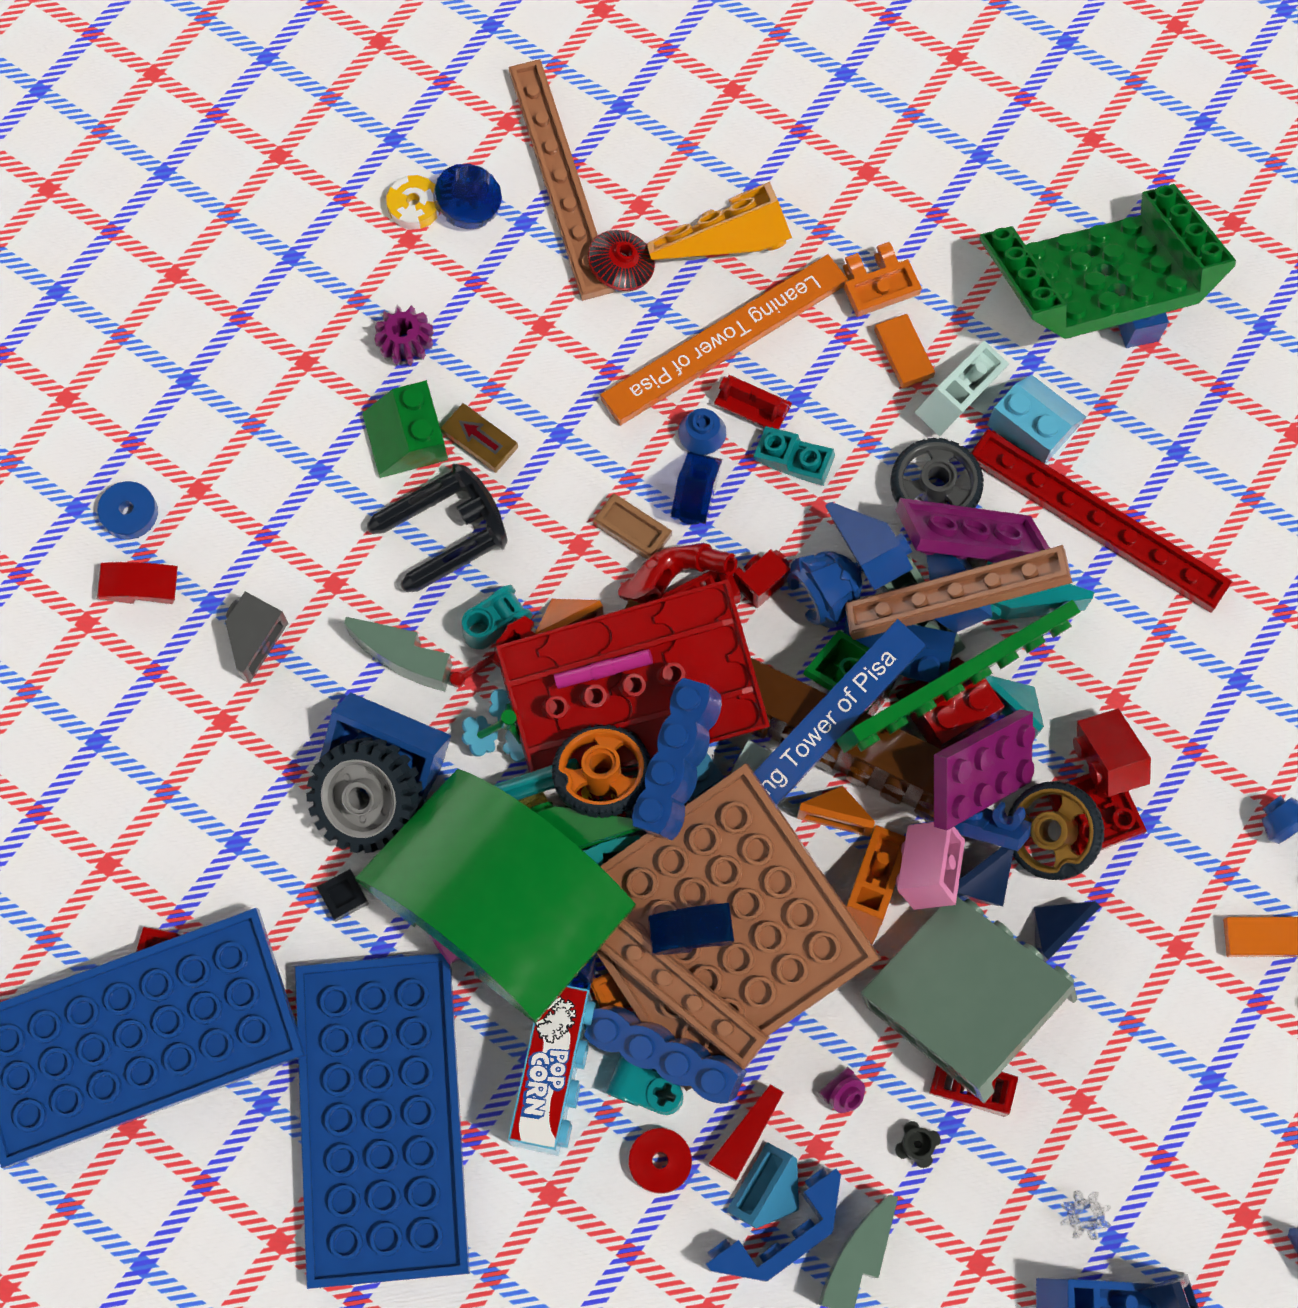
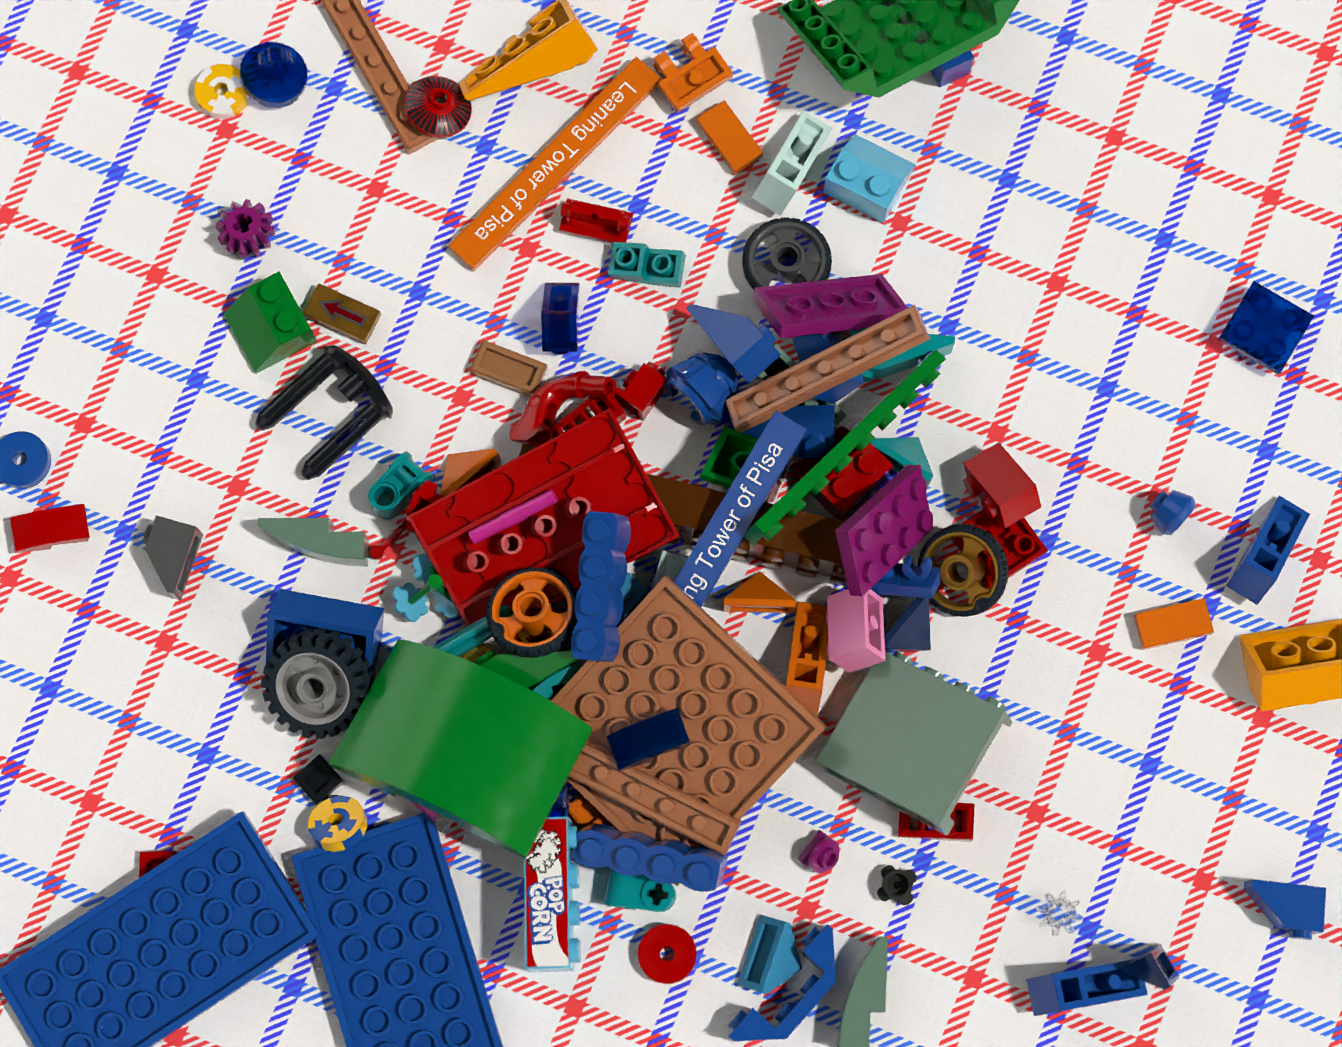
camera: 10 degrees left, 5 degrees up
blue cone [678,408,726,455] -> none
red piece [708,1084,784,1182] -> none
red tile [971,429,1233,613] -> none
dark blue slope [1034,901,1101,962] -> none
none -> yellow piece [308,795,367,852]

